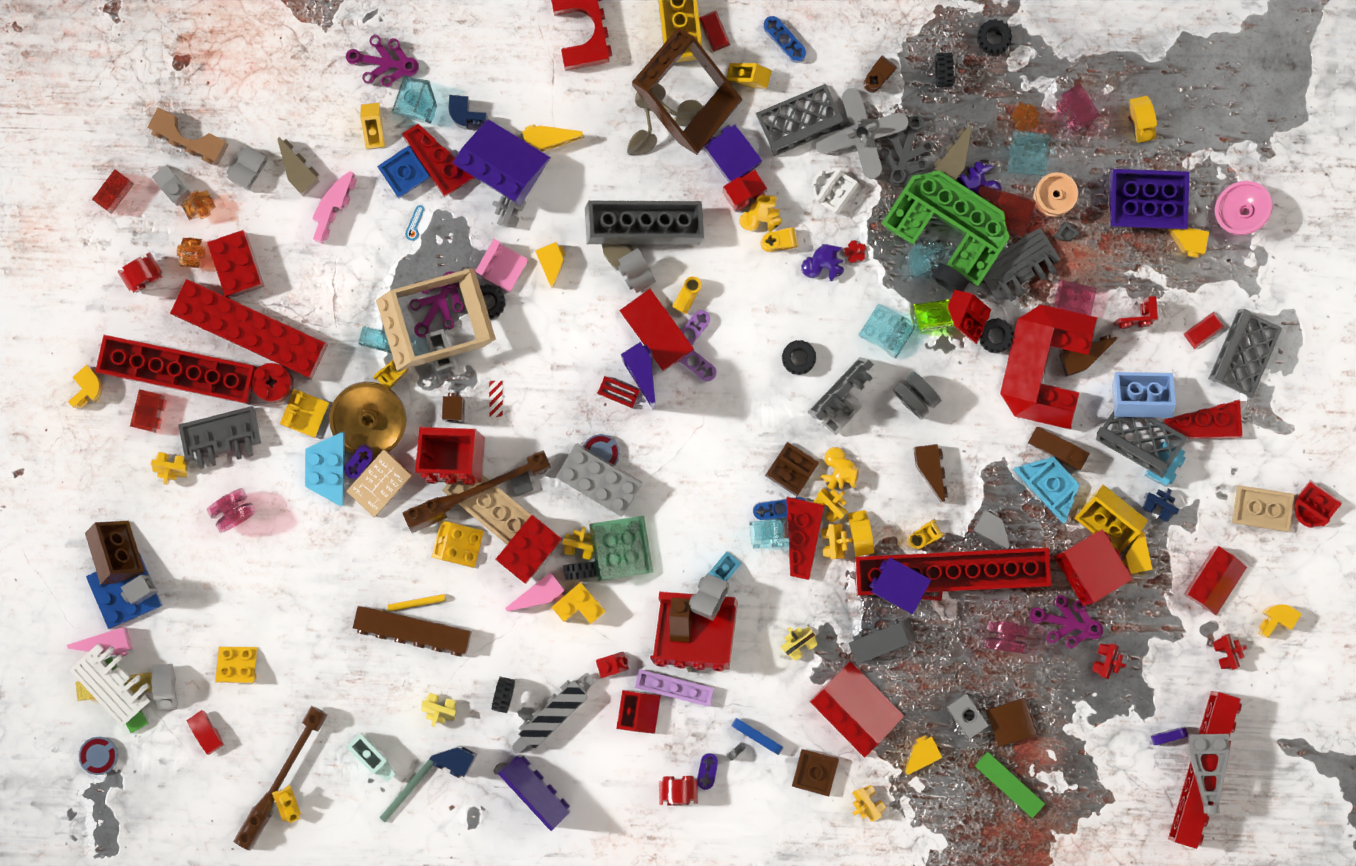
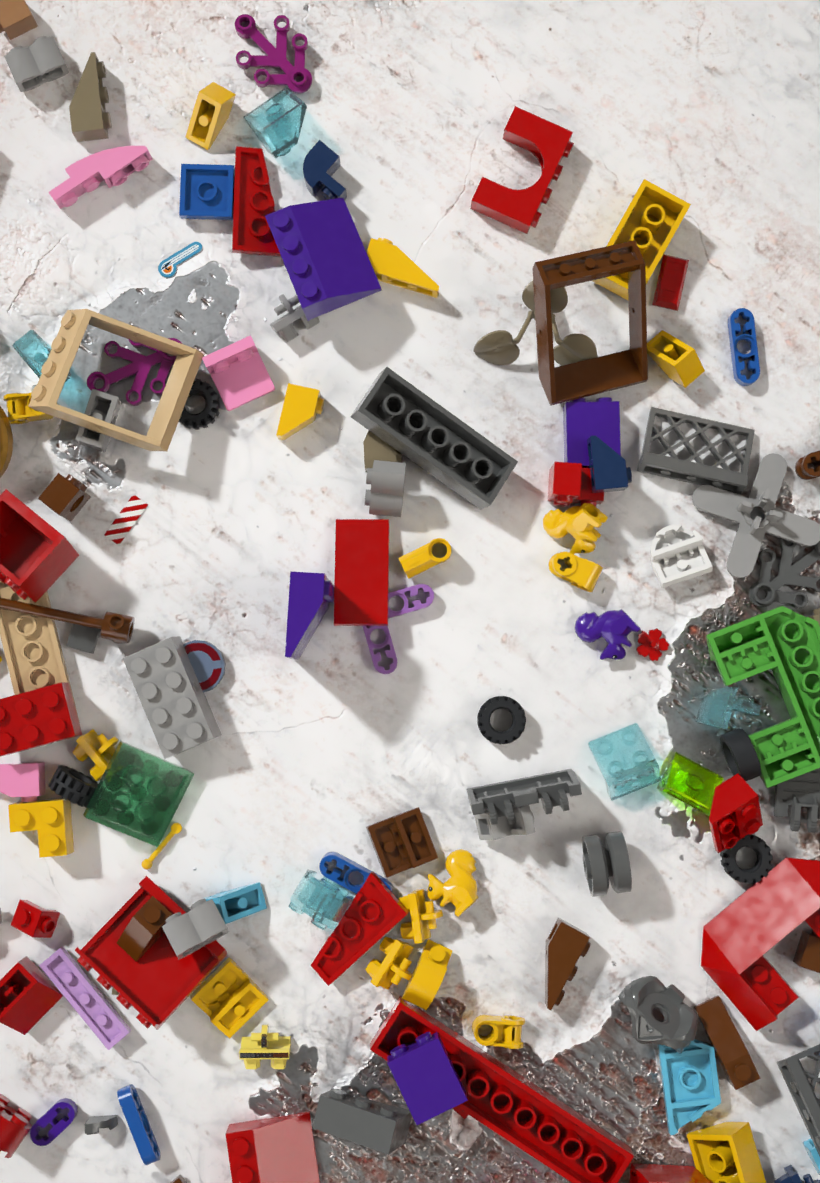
camera: 30 degrees right, 0 degrees up
red tile [597,376,640,409] -> none
light grey slope [972,509,1010,549] -> none
none -> yellow hinge [142,823,182,870]
none -> yellow slope [190,957,269,1039]
none -> dark blue slope [587,435,632,493]
none -> dark grey piece [618,976,697,1053]

